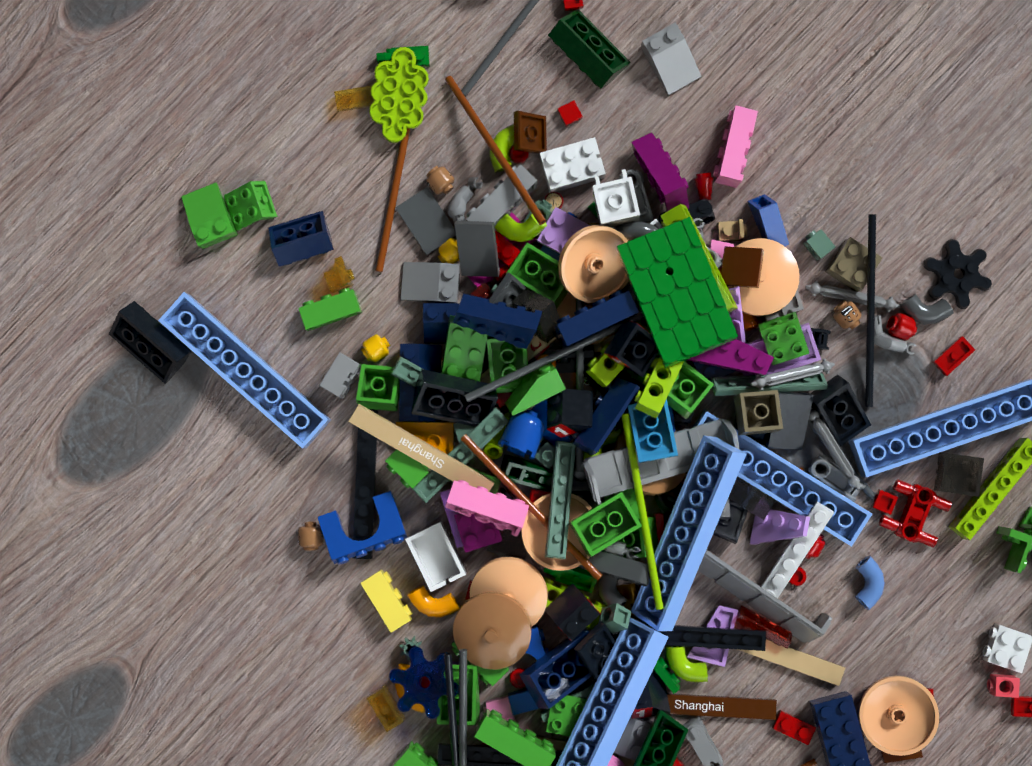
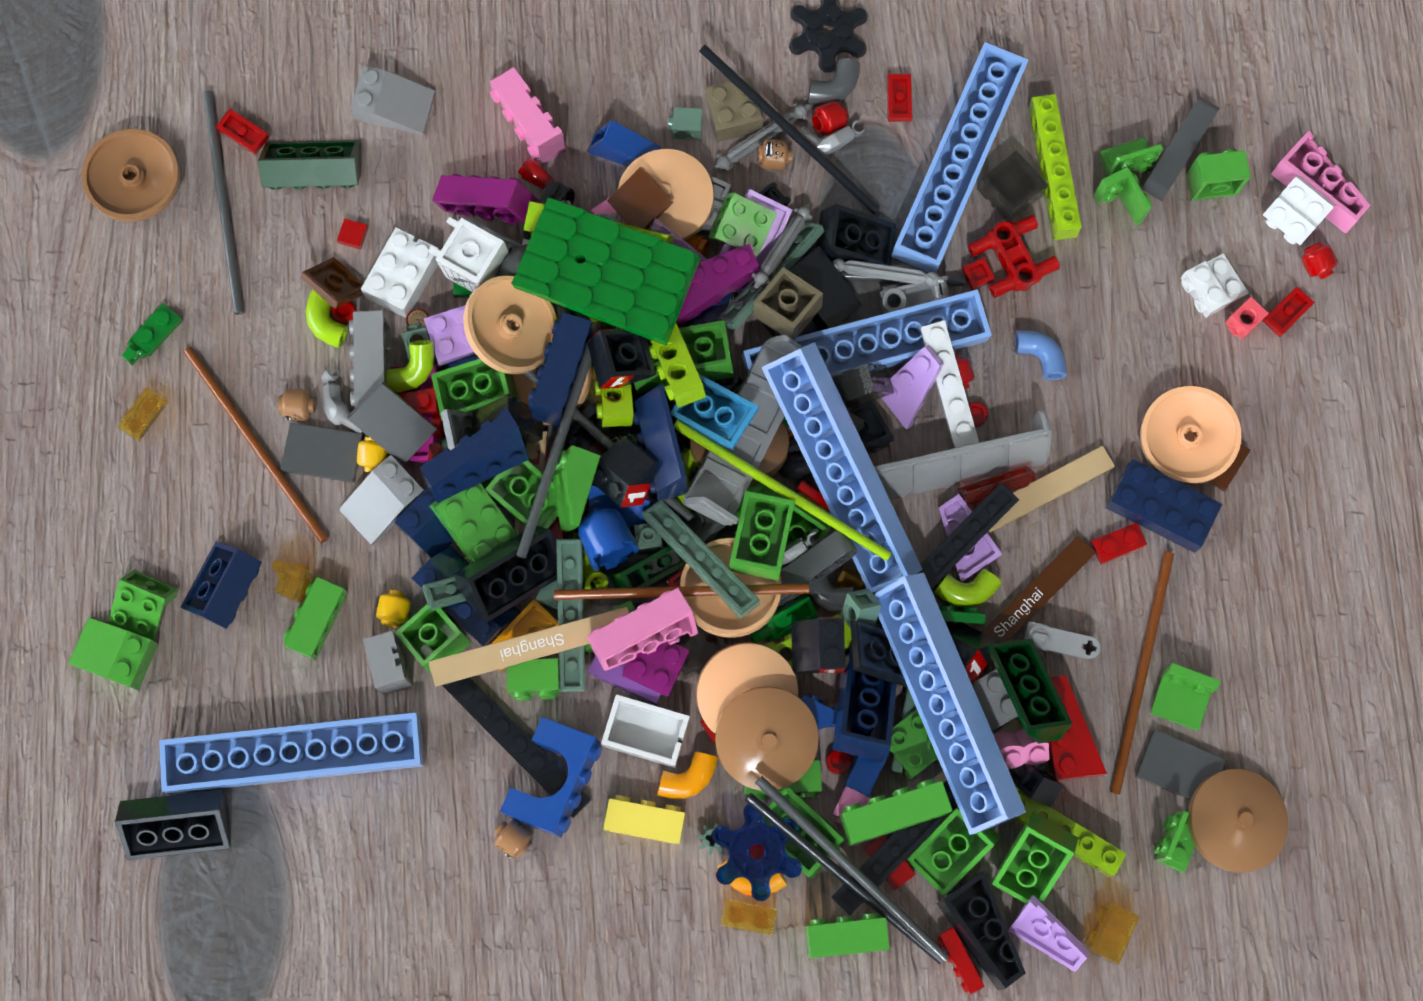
camera: 50 degrees left, 10 degrees down
lime plate [369,47,429,143] -> none
dark orange piece [445,75,546,225] -> none
tan bracket [717,219,747,242] -> none

